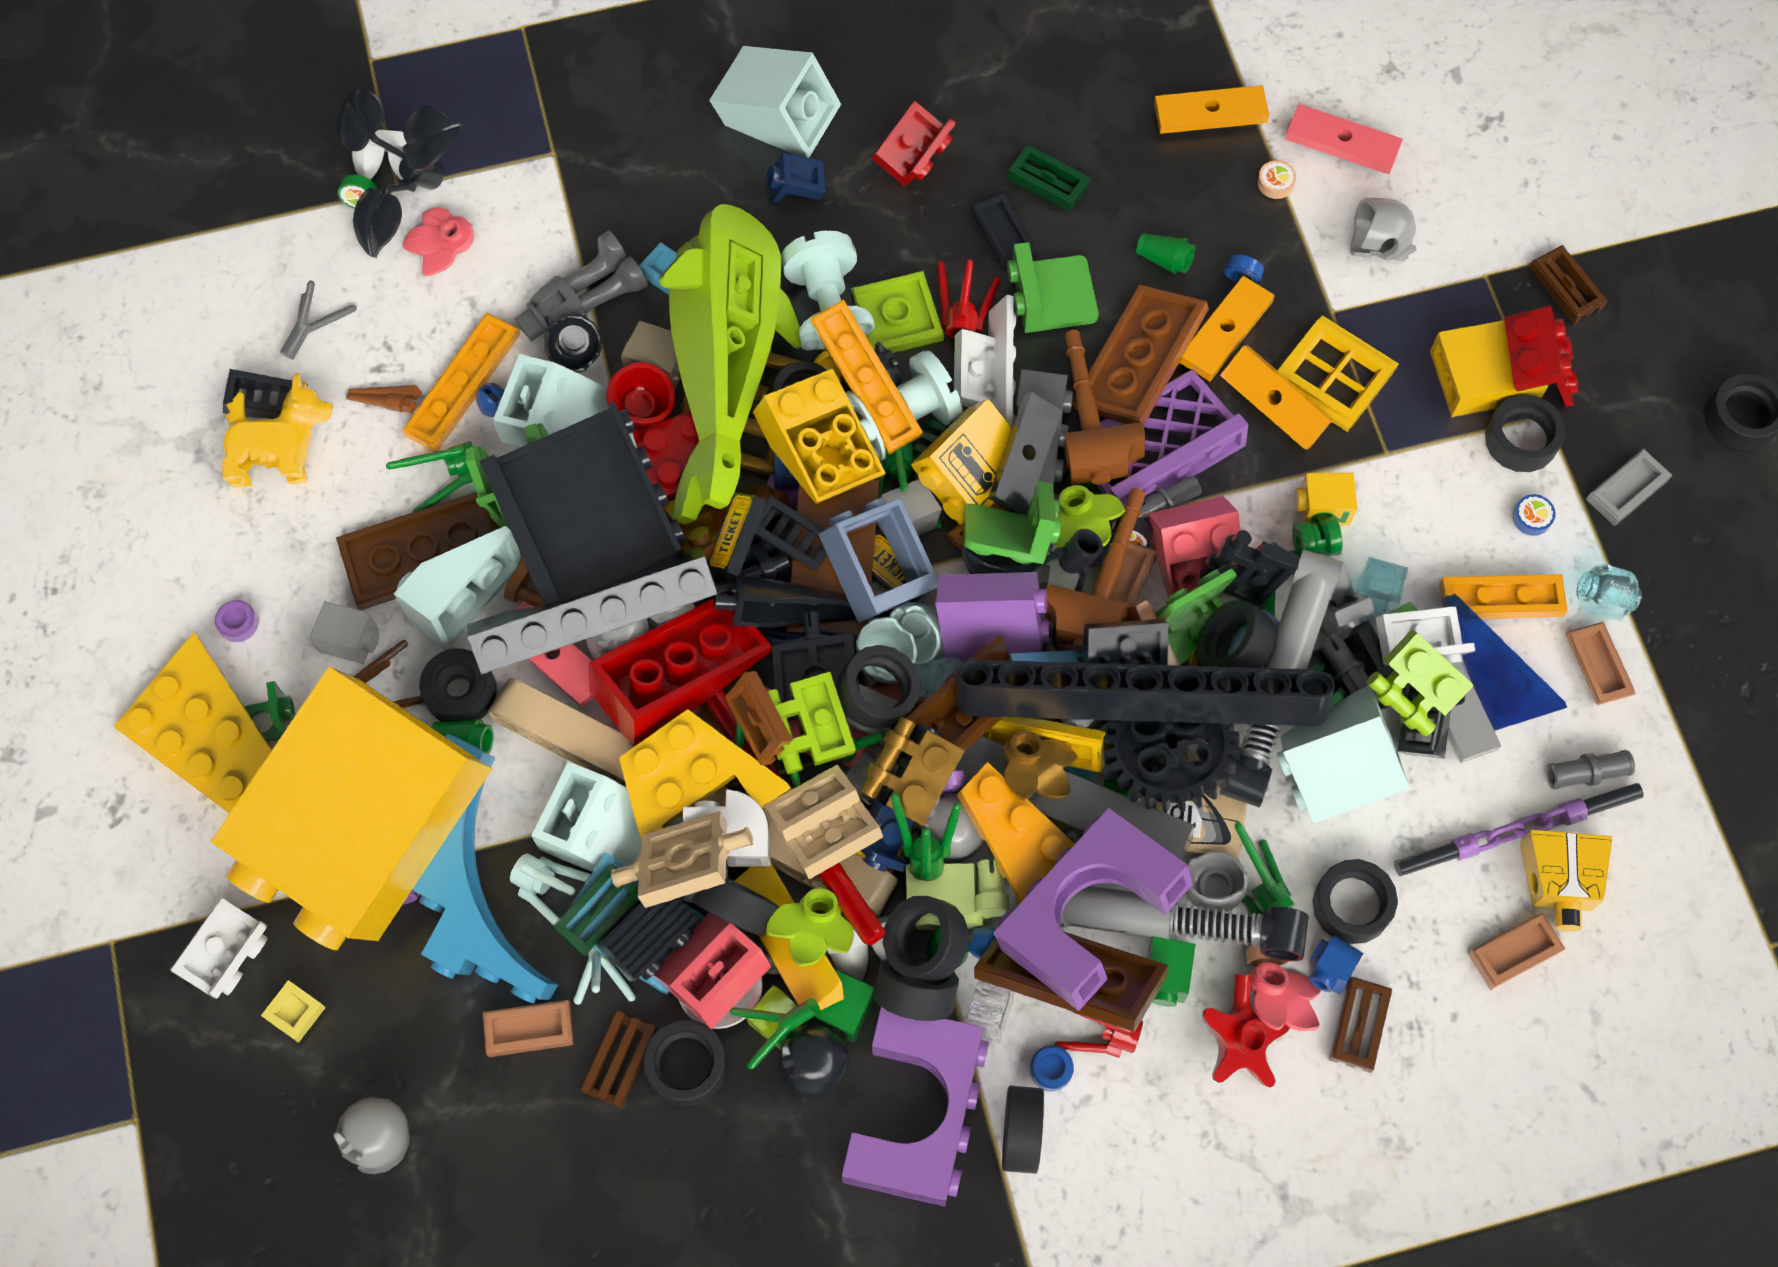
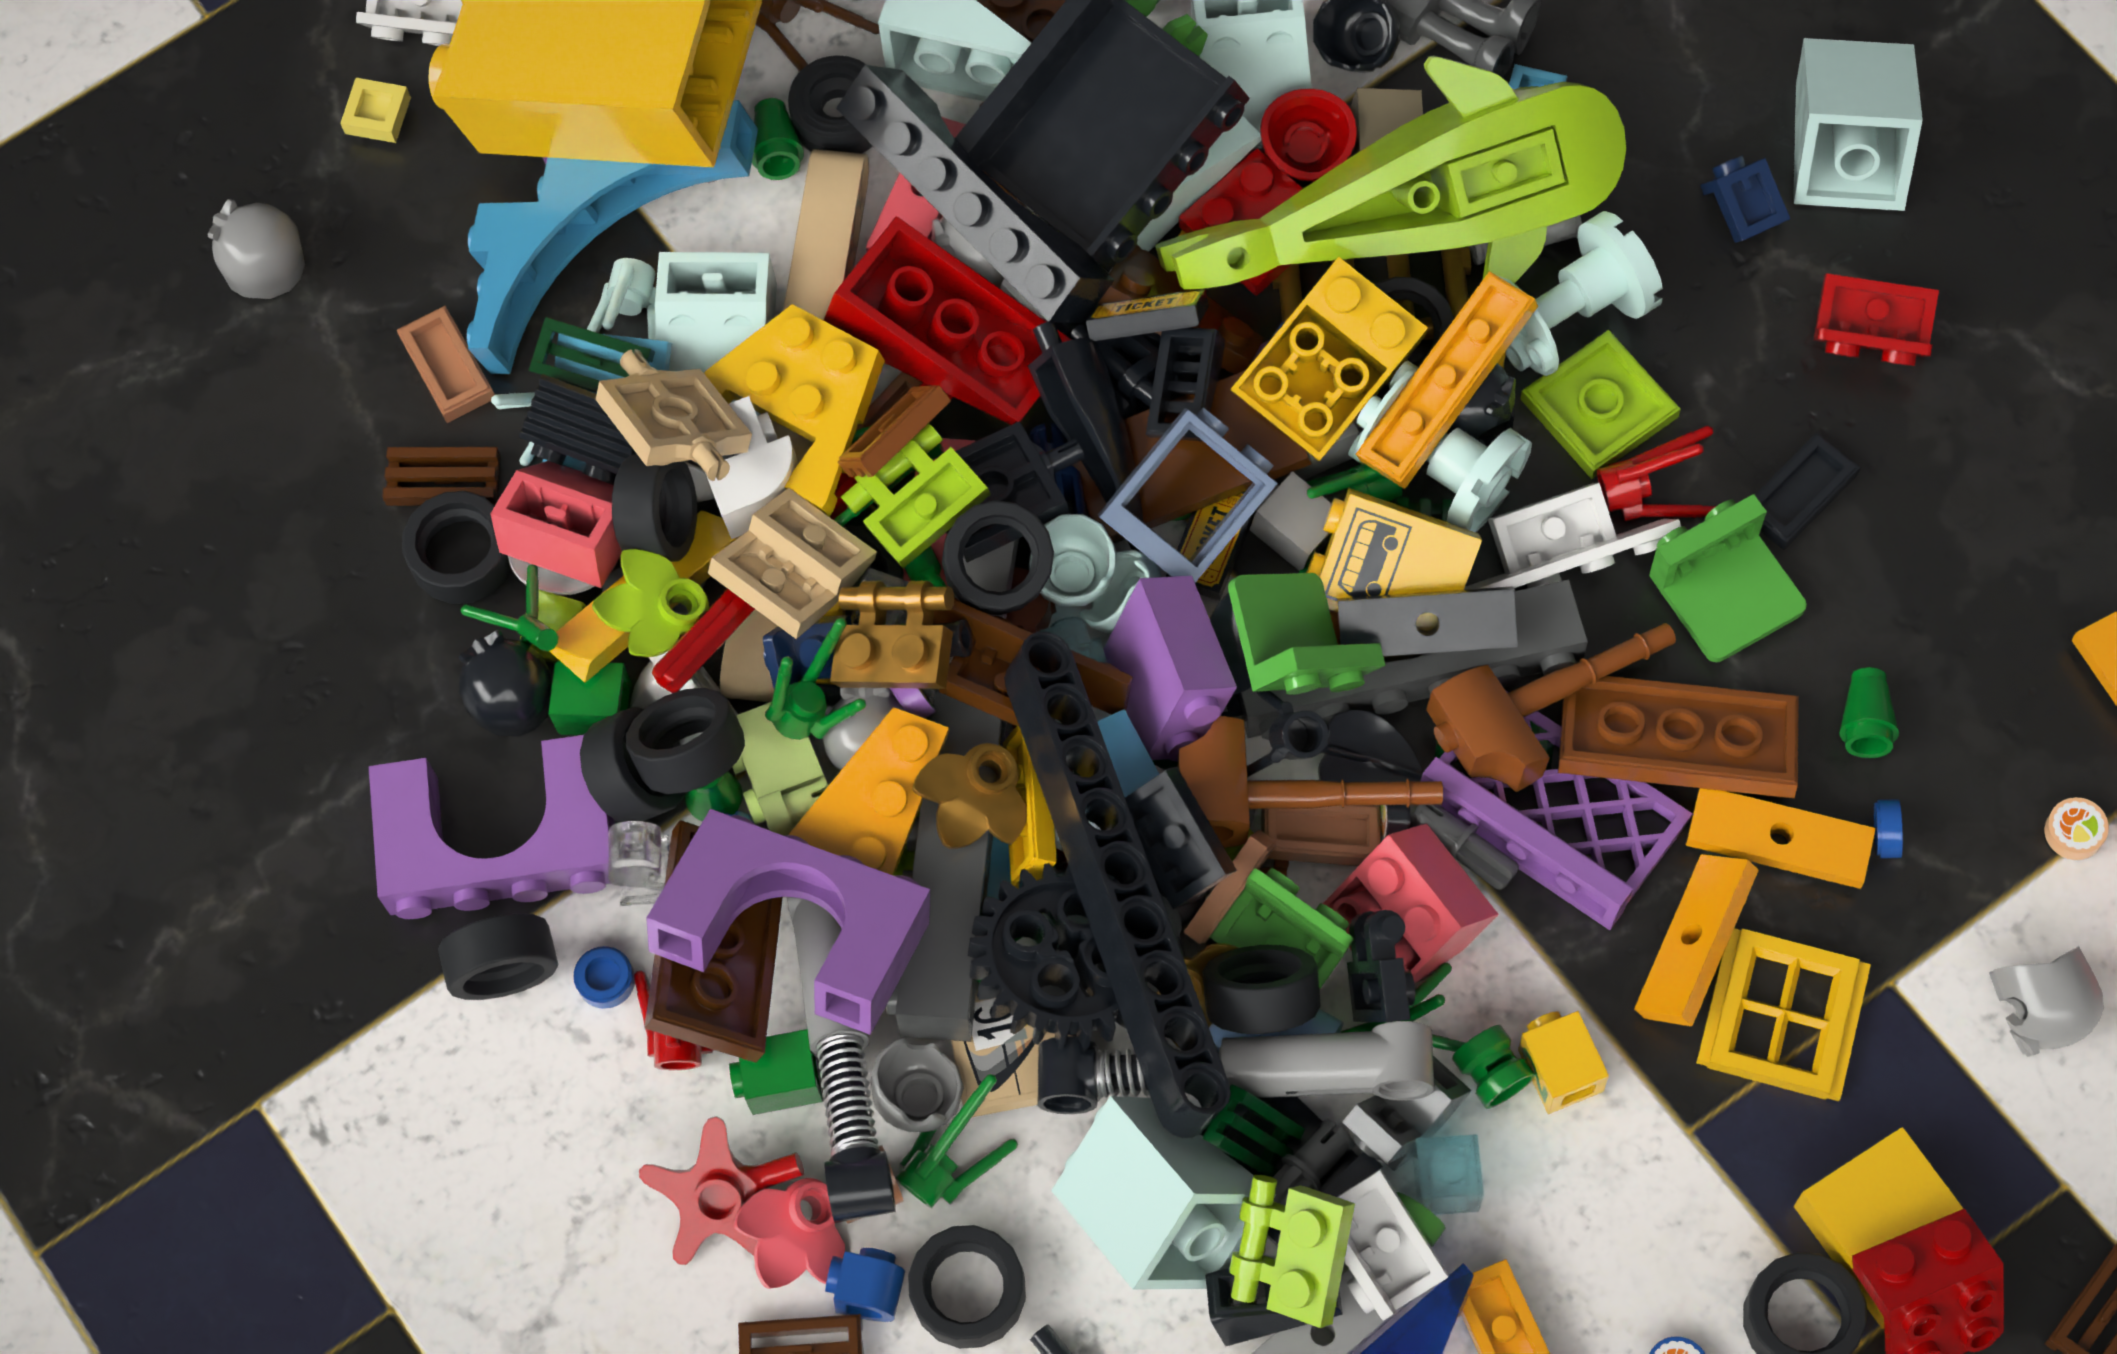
camera: 75 degrees right, 0 degrees up
dark green tile [1008,144,1090,212] -> none
lime plate [1053,485,1125,547] -> none

